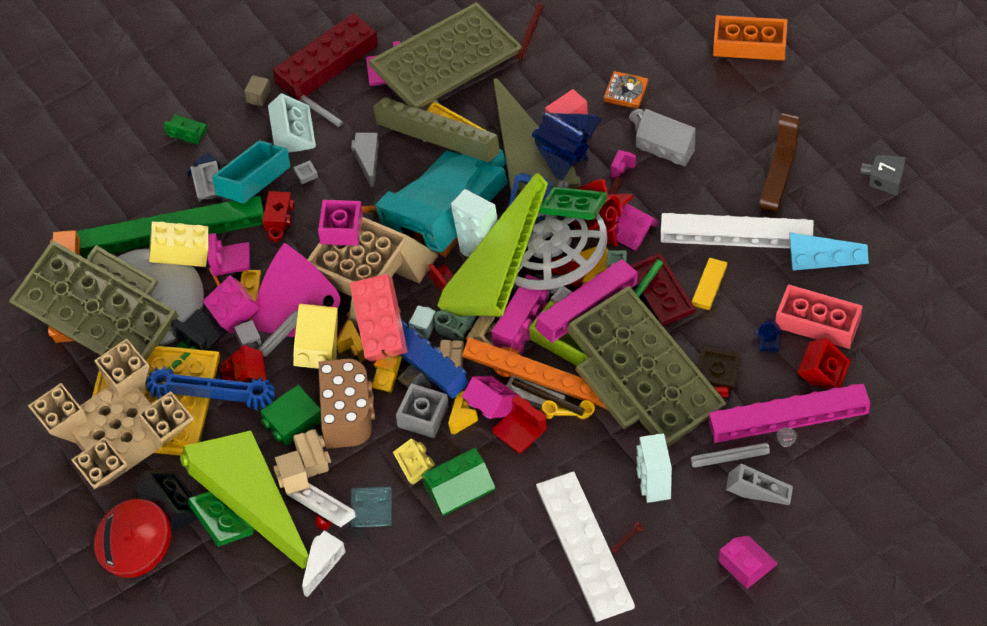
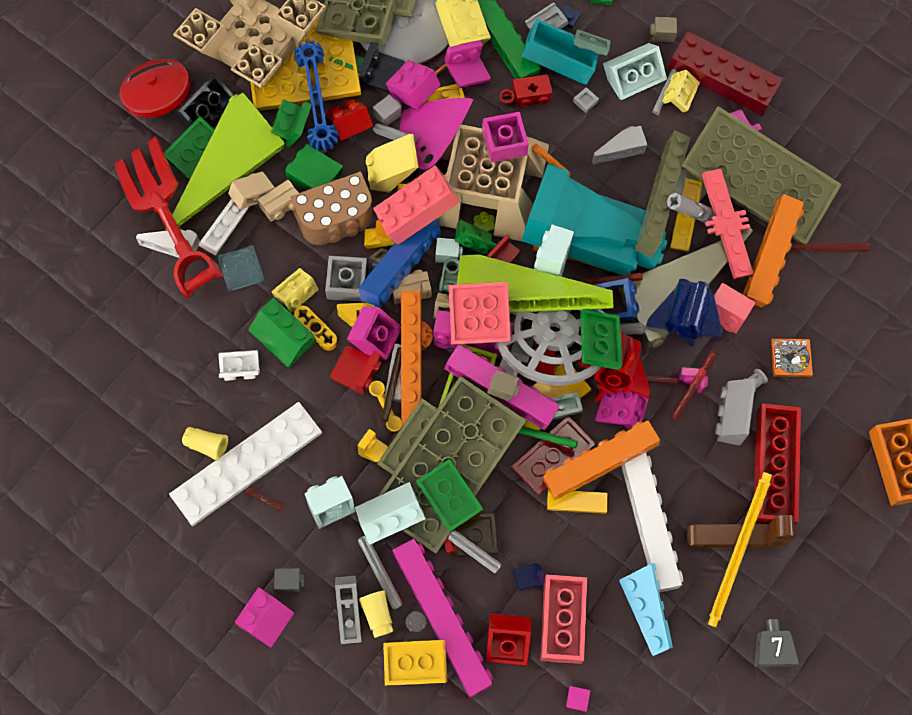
camera: 65 degrees right, 15 degrees up
none -> red piece [114,137,223,299]
none -> light yellow plant [182,427,228,461]
none -> white bracket [219,350,260,381]
none -> green bracket [271,99,312,148]
none -> dark grey brick [274,568,305,593]
none -> yellow beam [294,306,337,351]
none -> light aqua slope [355,482,426,545]
none -> yellow slope [358,429,388,462]
none -> light yellow plant [358,590,393,638]
none -> yellow tile [383,640,447,685]
none -> green plate [416,459,483,532]
none -> light grey axle [448,530,501,573]
none -> coral plate [449,282,511,344]
none -> green bracket [455,220,496,255]
none -> lime plant [473,212,495,232]
none -> dark tan brick [487,370,520,401]
none -> orange brick [543,421,660,500]
none -> dark pink tile [566,686,590,712]
none -> sand green plate [573,29,611,56]
none -> clear red bar [575,273,643,285]
none -> light yellow bracket [662,70,700,112]
none -> light grey piece [667,193,714,223]
none -> clear red bar [671,350,718,420]
none -> coral hinge [702,169,753,279]
none -> yellow piece [708,472,772,627]
none -> orange brick [743,194,804,308]
none -> red brick [754,403,801,525]

